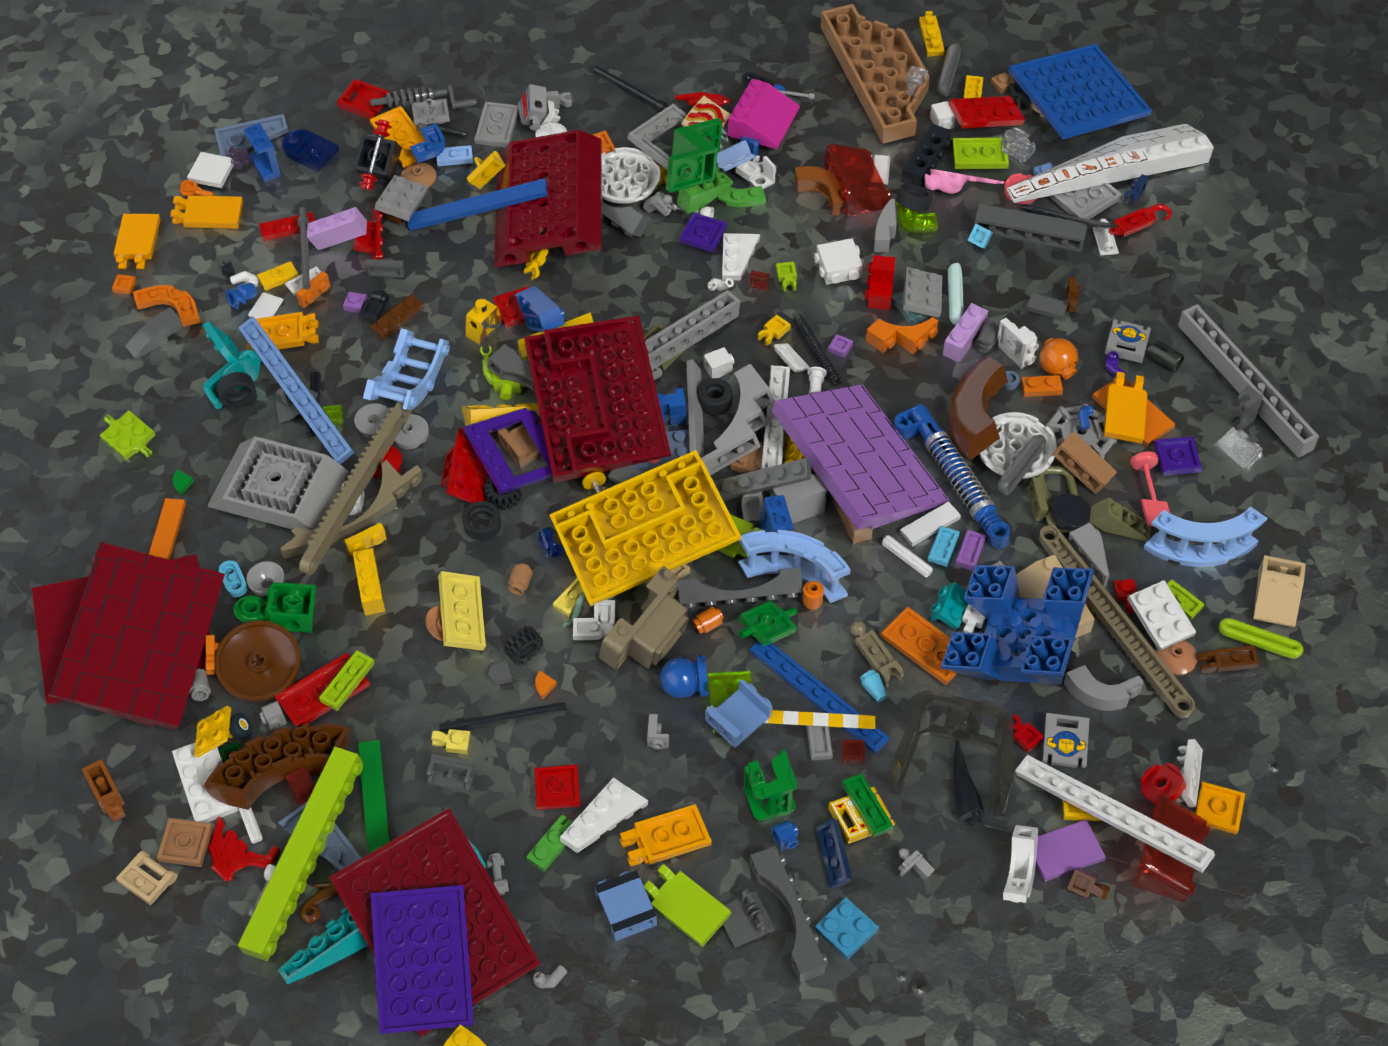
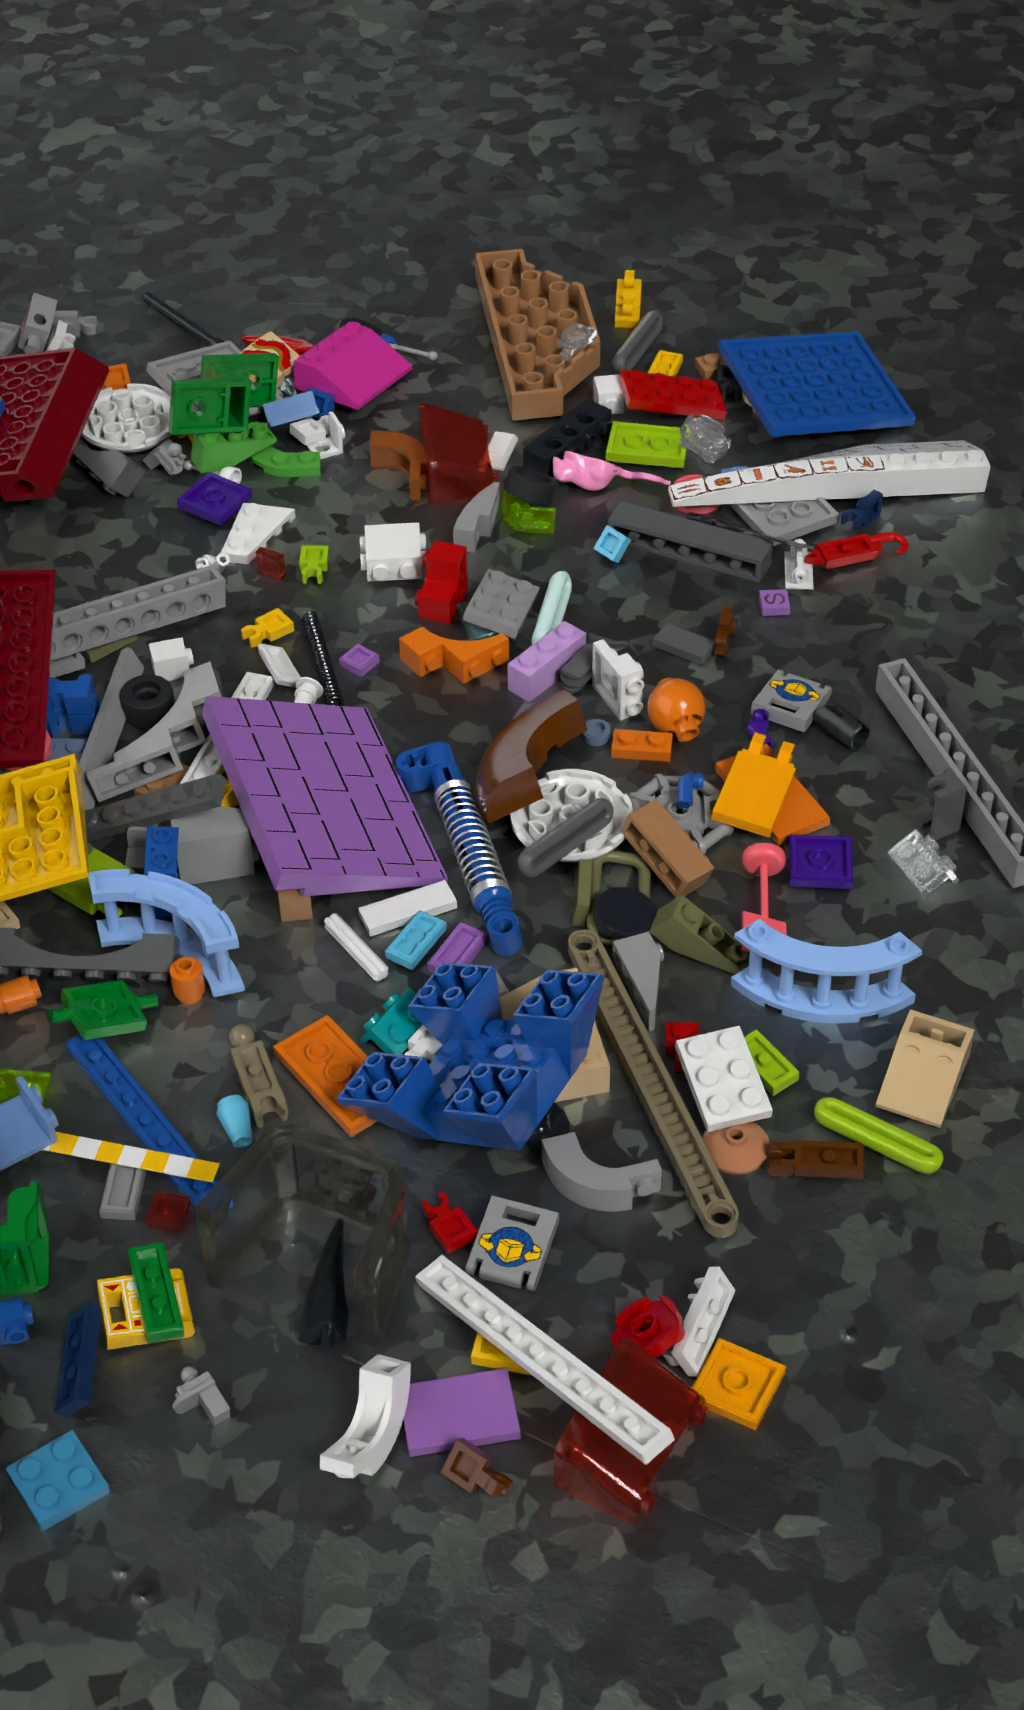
camera: 10 degrees right, 10 degrees down
none -> medium lavender tile [759,589,790,616]

